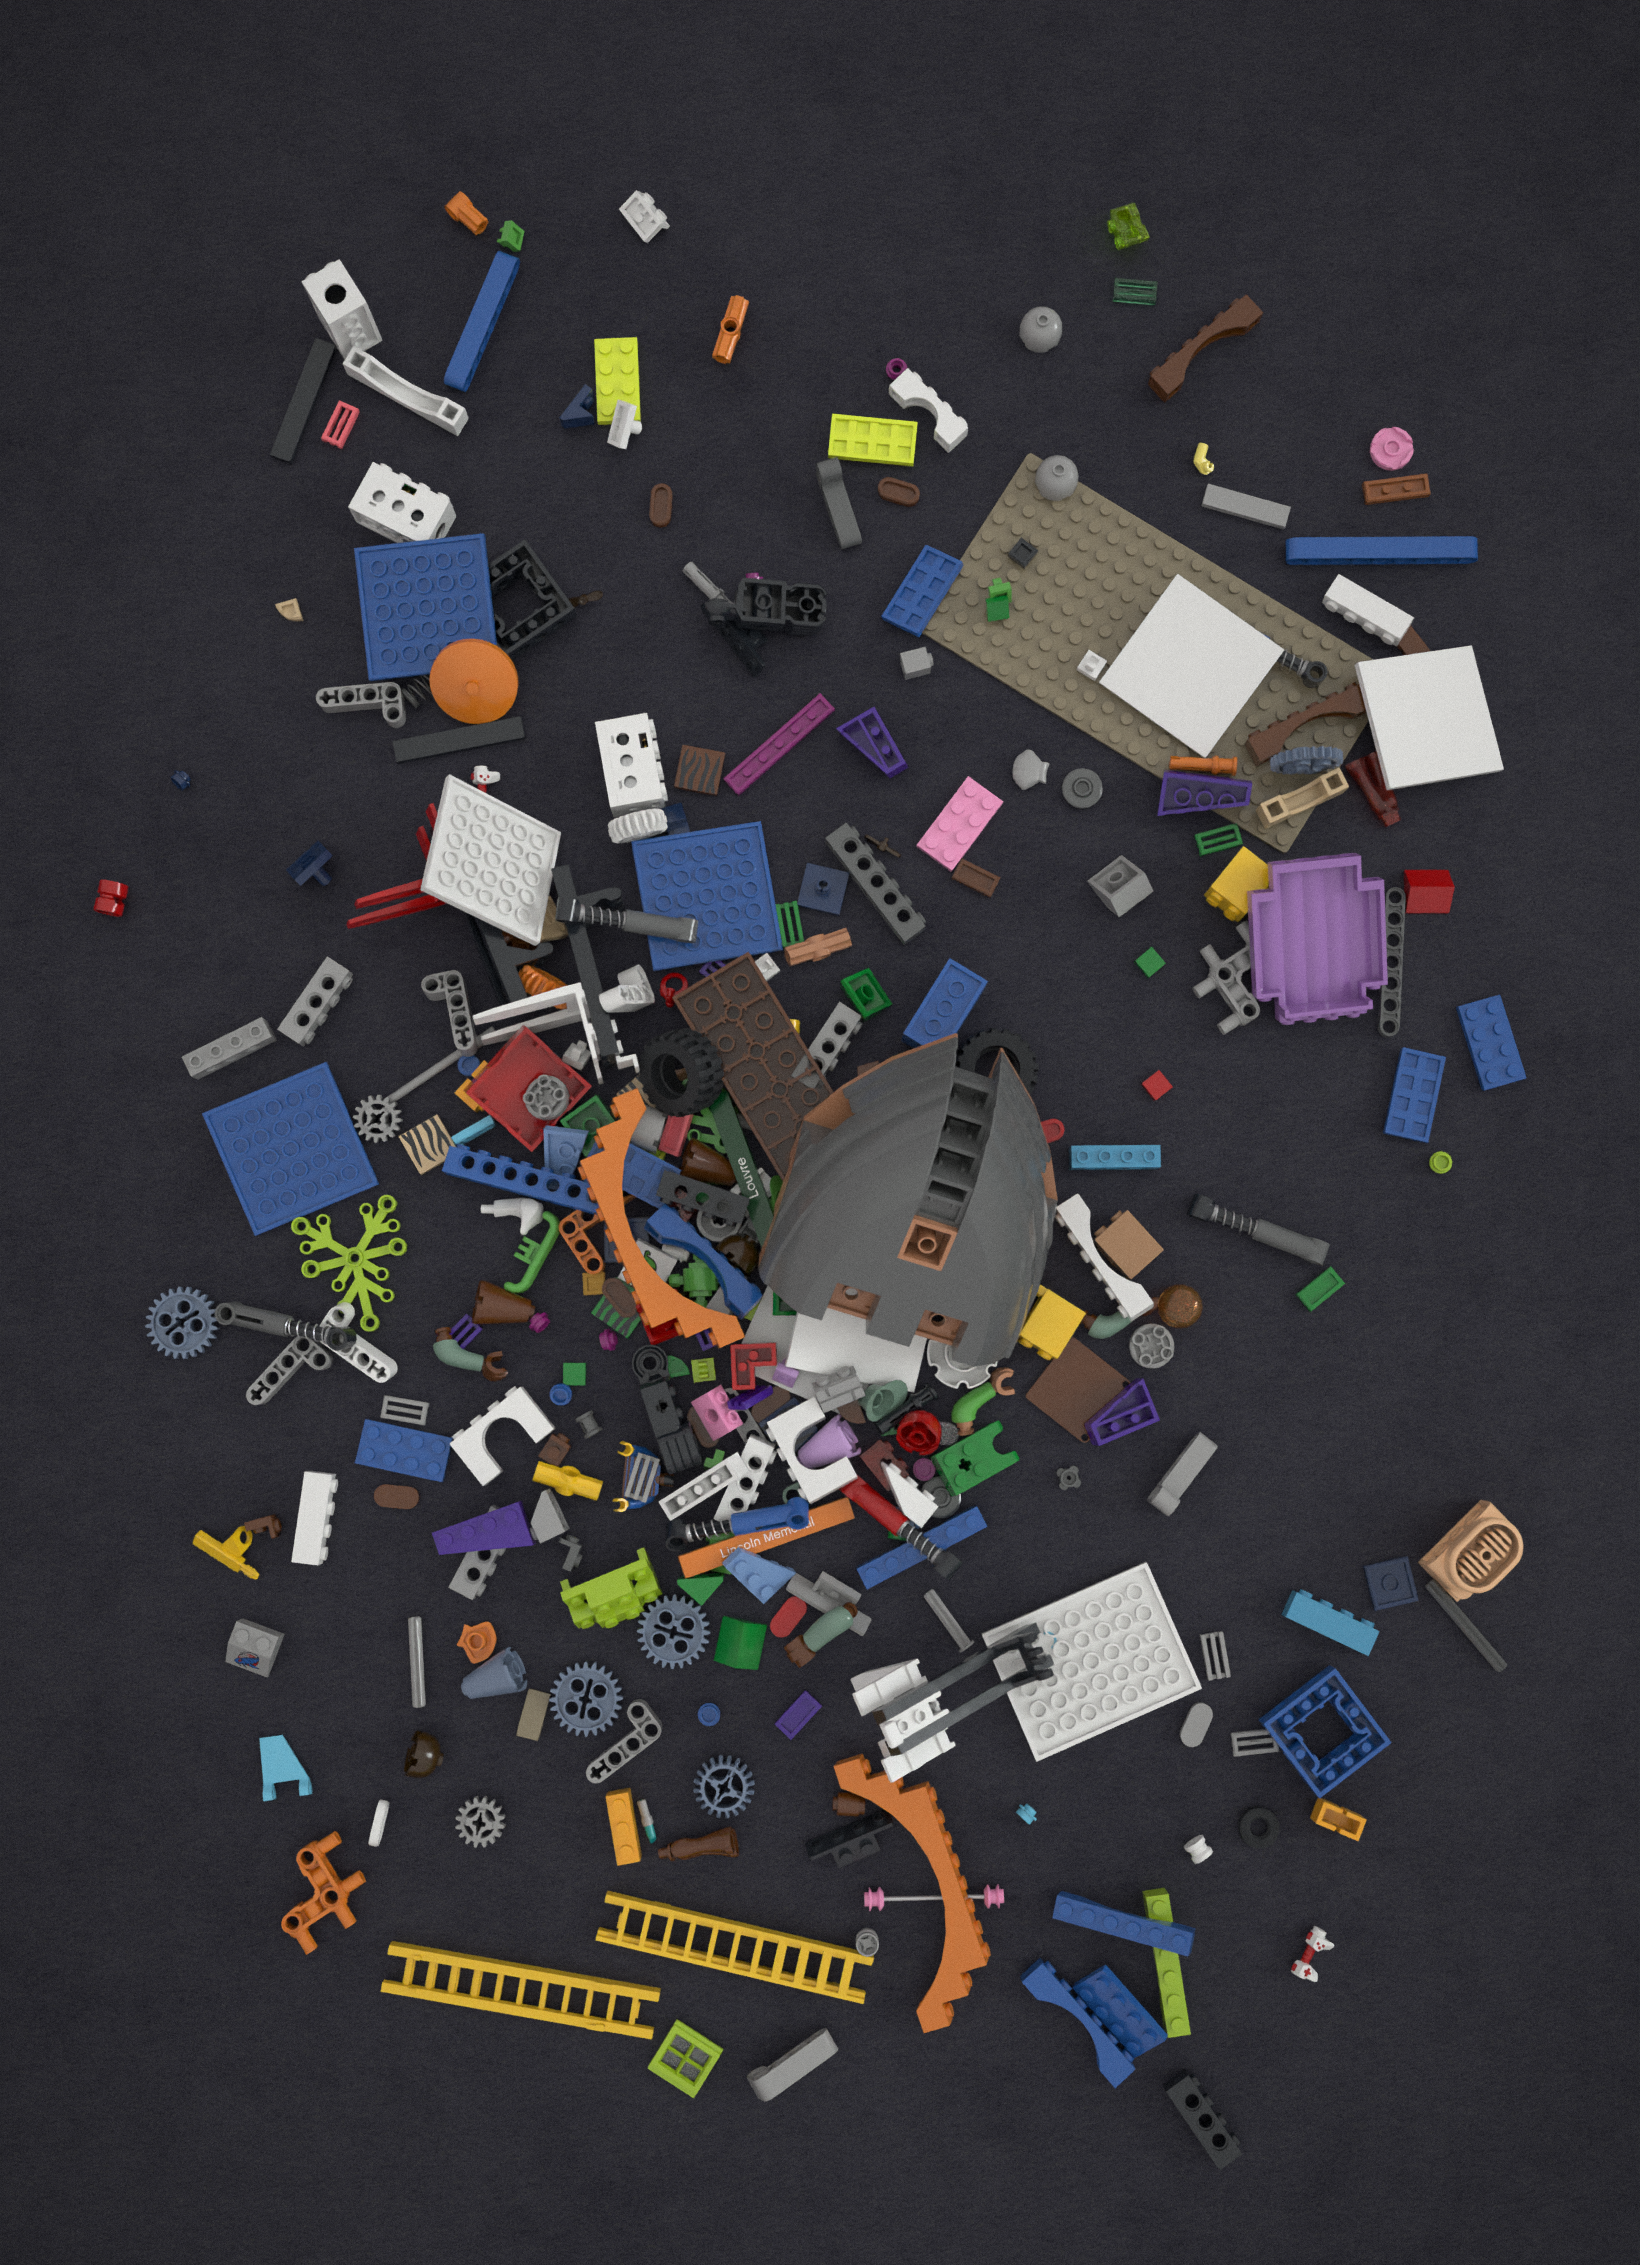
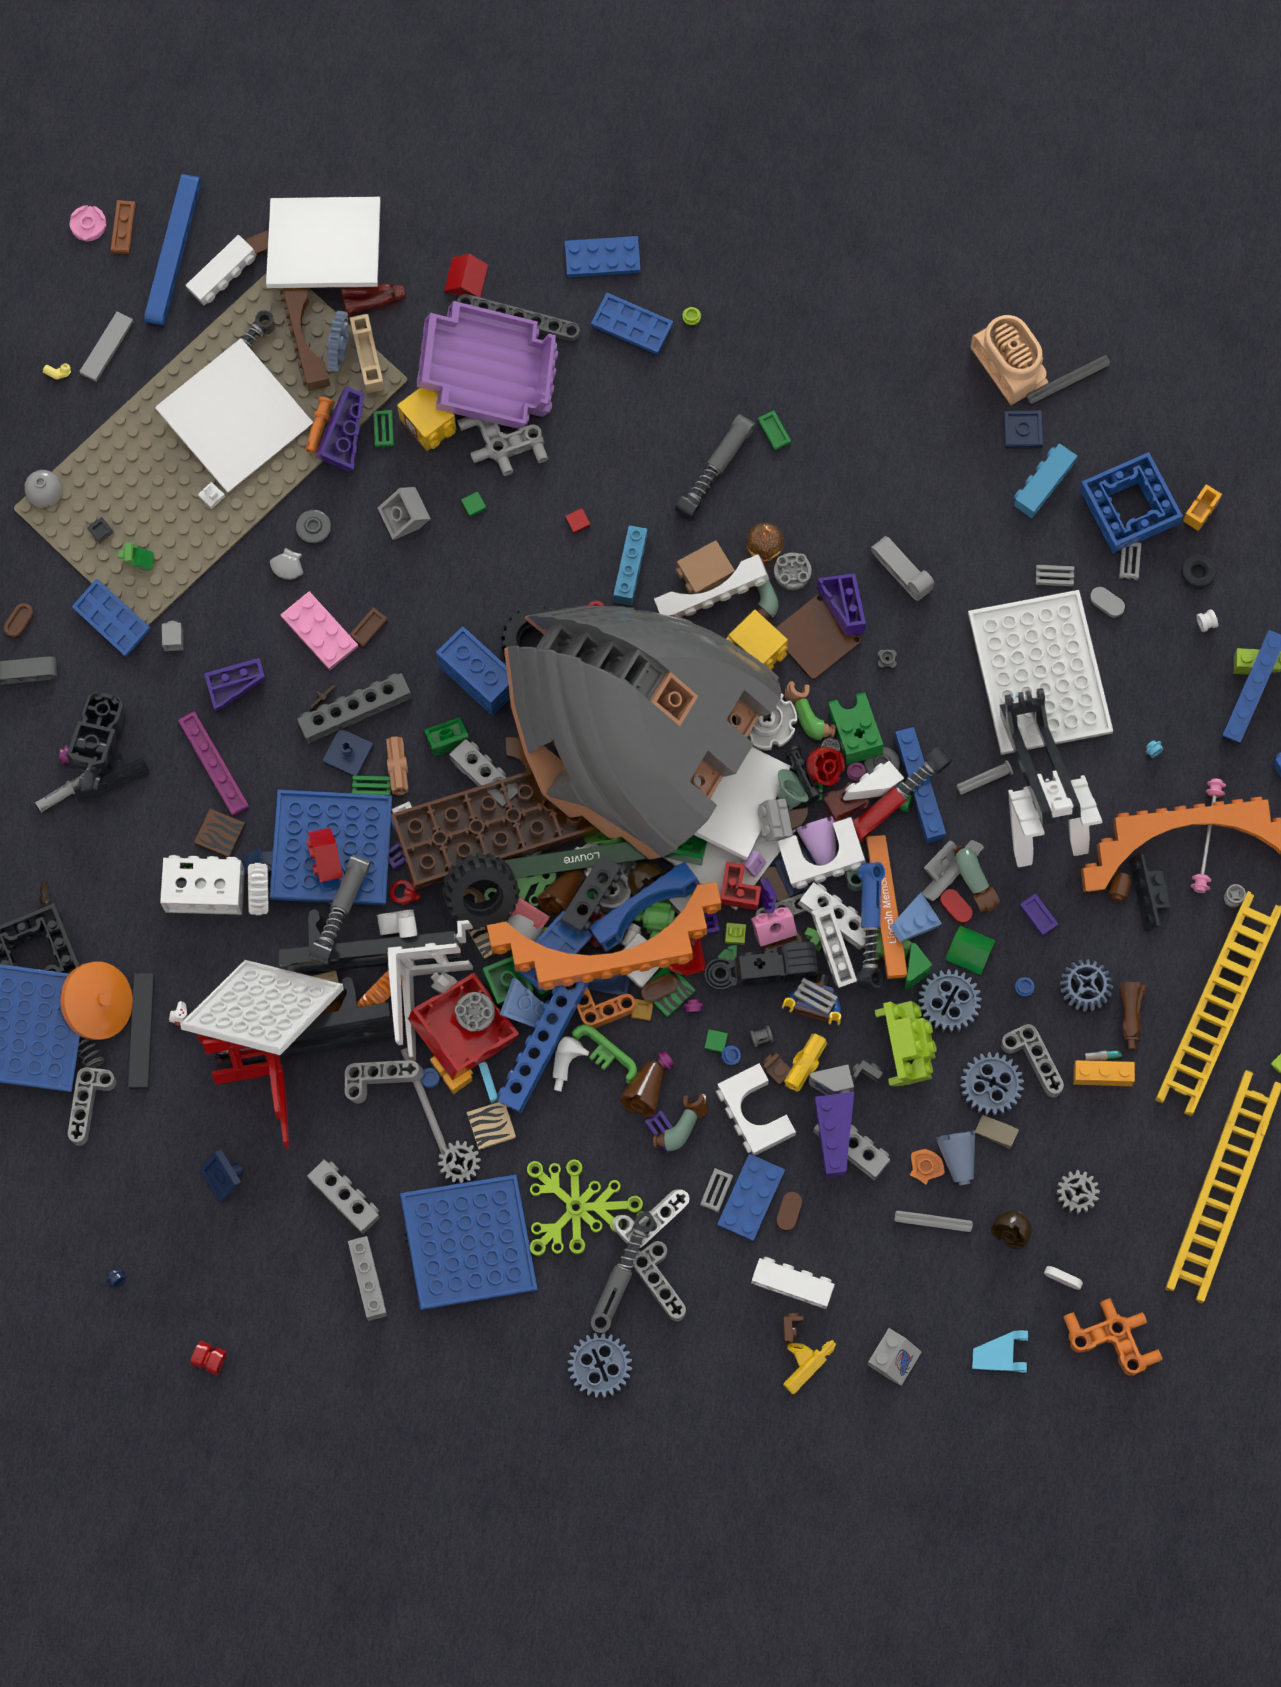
camera: 75 degrees left, 10 degrees down
none -> red brick [306,828,343,882]

